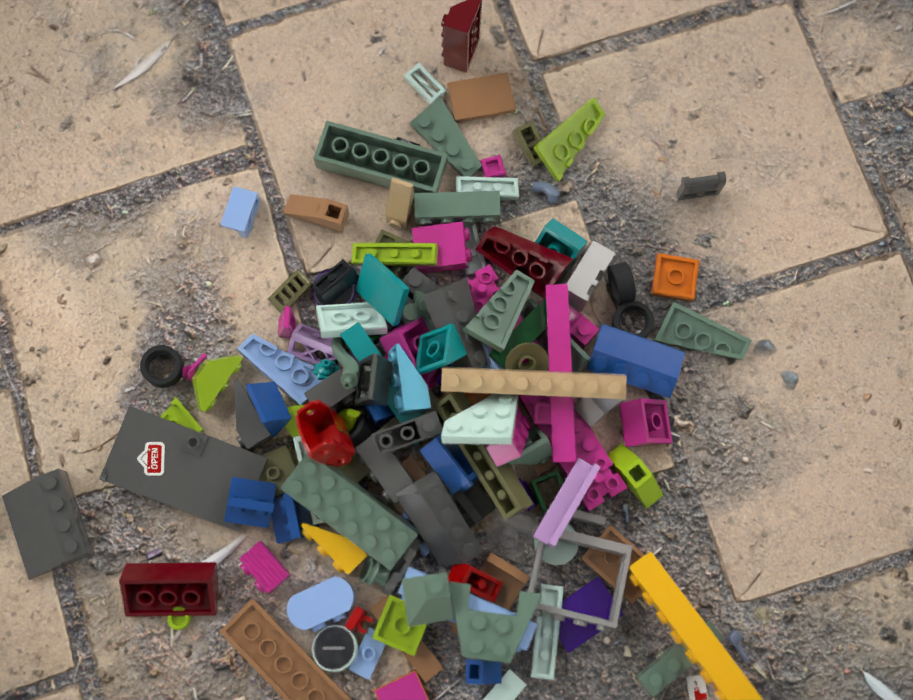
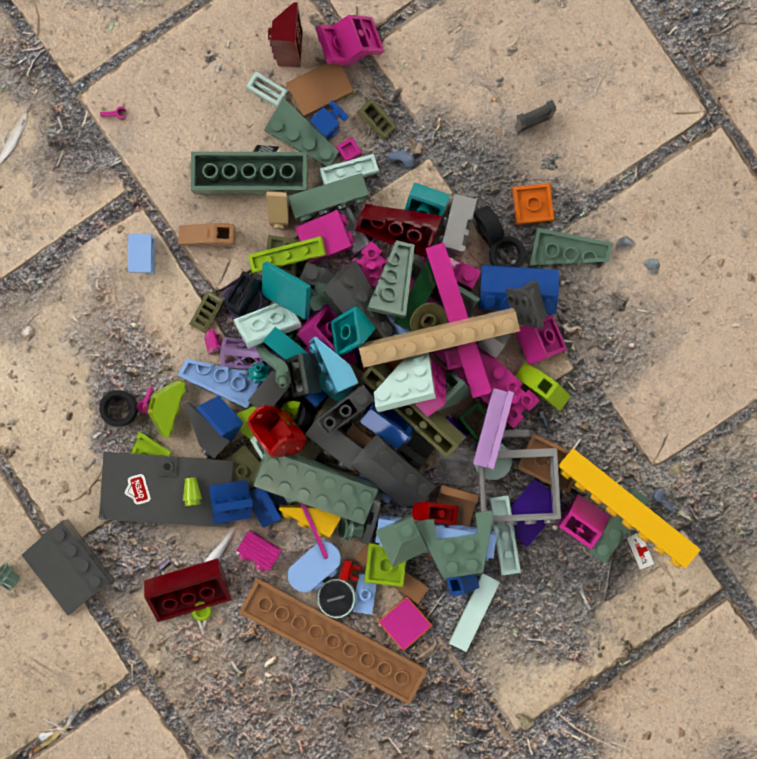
camera: 15 degrees left, 10 degrees up
lime wing [533,97,606,181] -> none
none -> dark pink hand [100,106,126,120]
none -> lime cone [183,477,202,506]
none -> dark pink piece [300,503,328,559]
none -> blue brick [310,100,349,140]
none -> dark pink bracket [315,15,385,65]
none -> dark grey bracket [505,280,547,329]
none -> dark pink slope [556,494,610,550]

